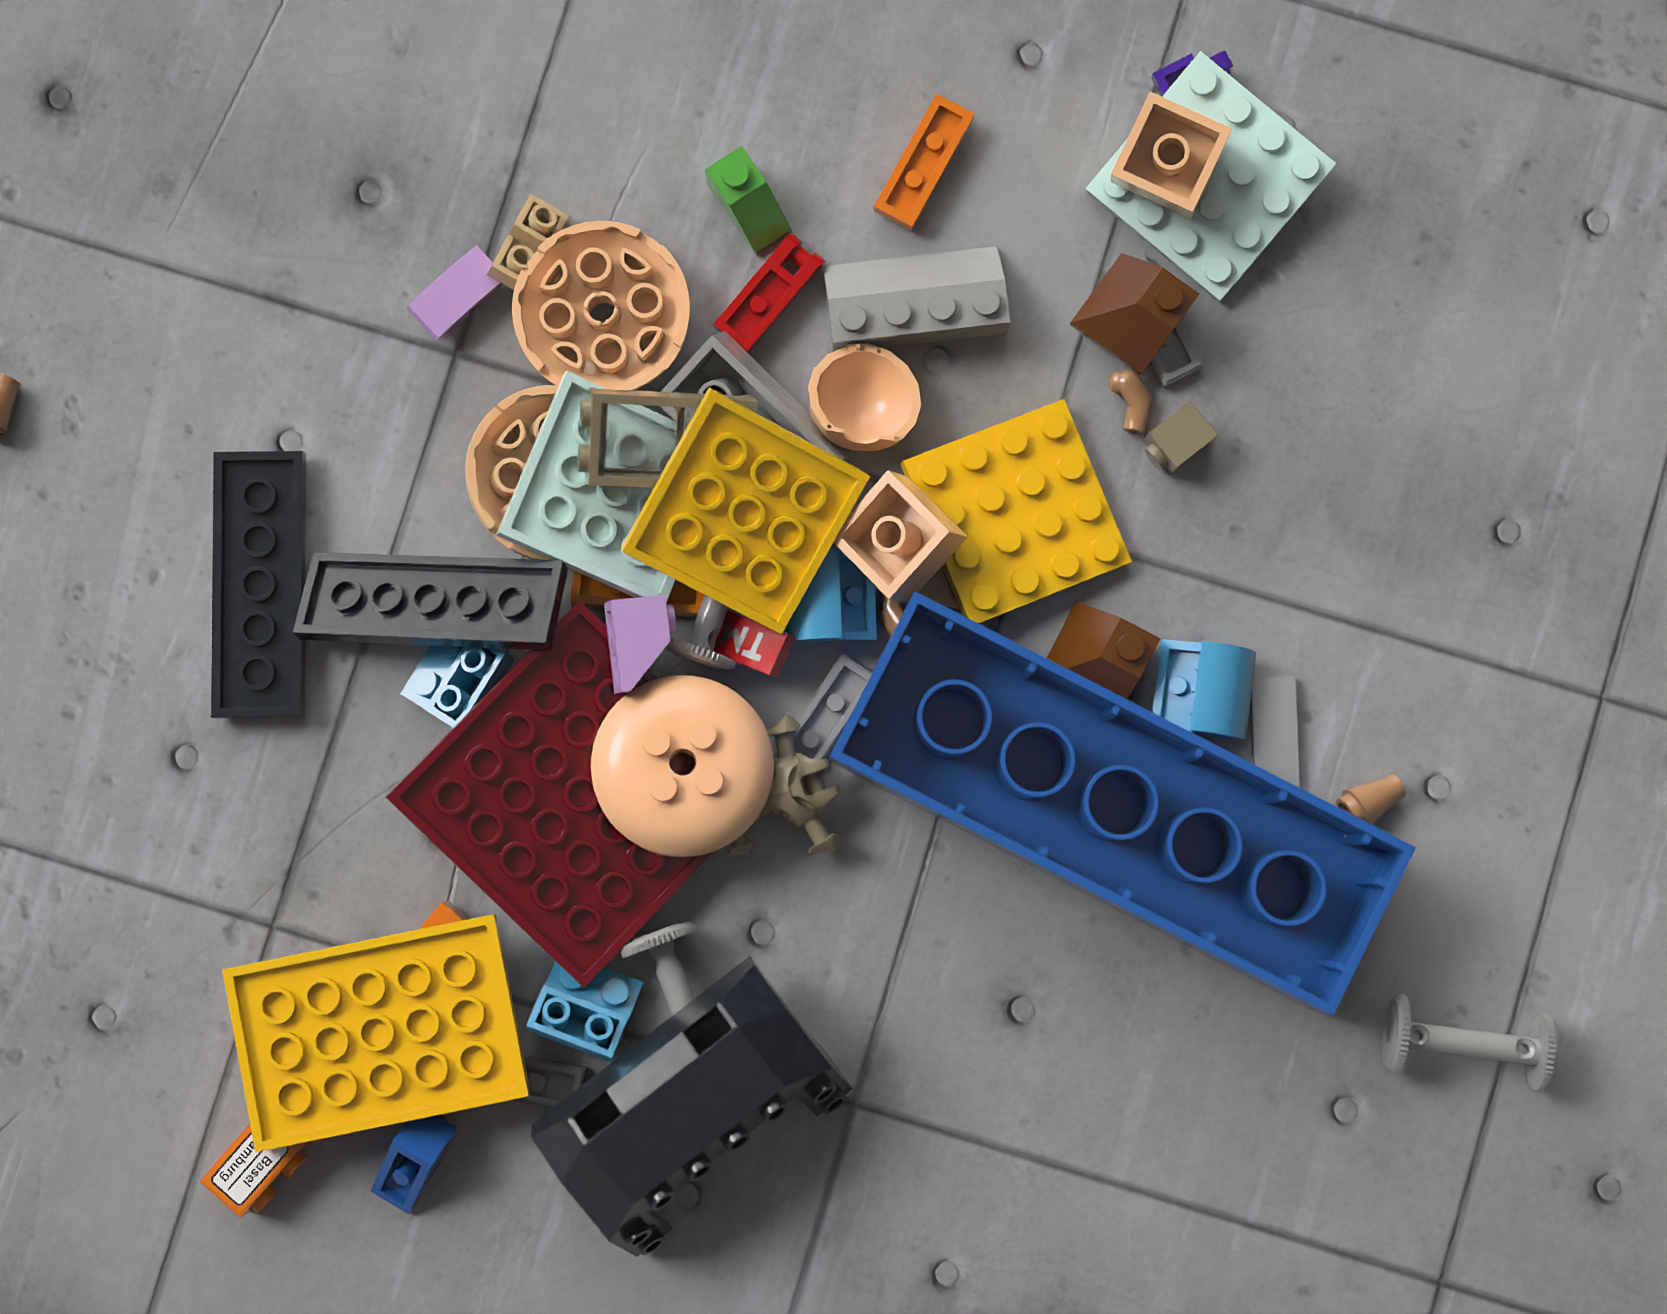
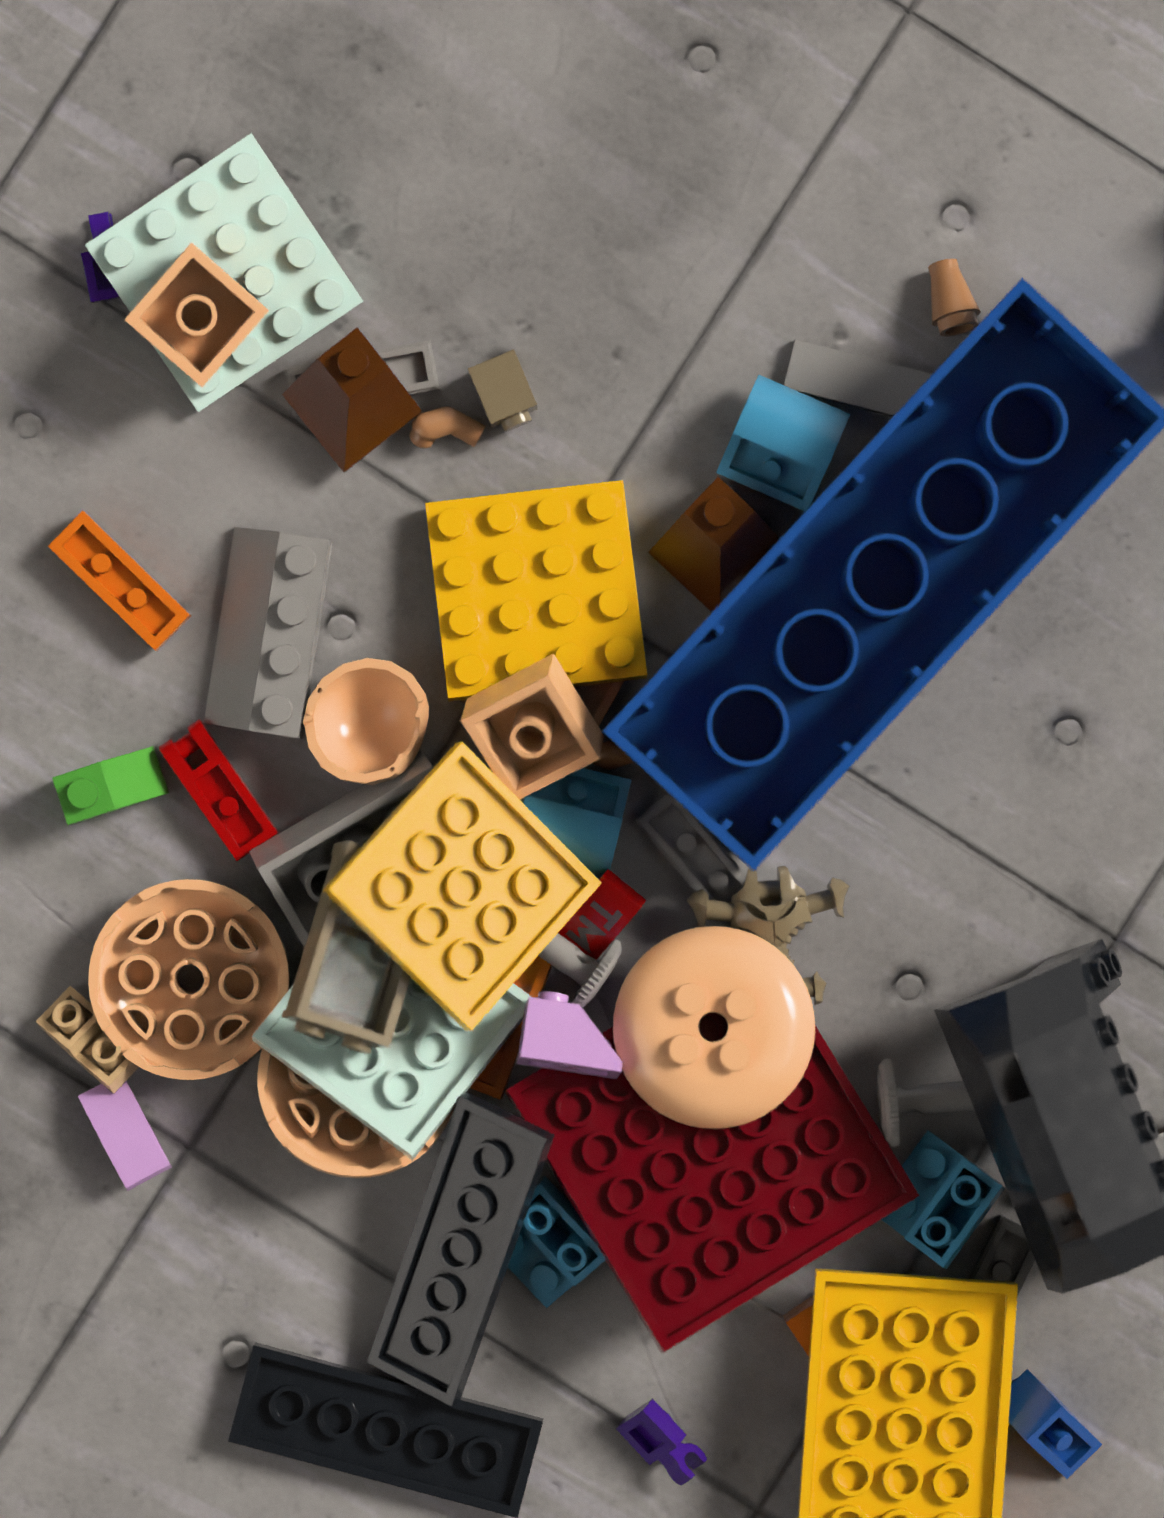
camera: 75 degrees left, 5 degrees up
none -> dark purple plate [616,1398,707,1486]

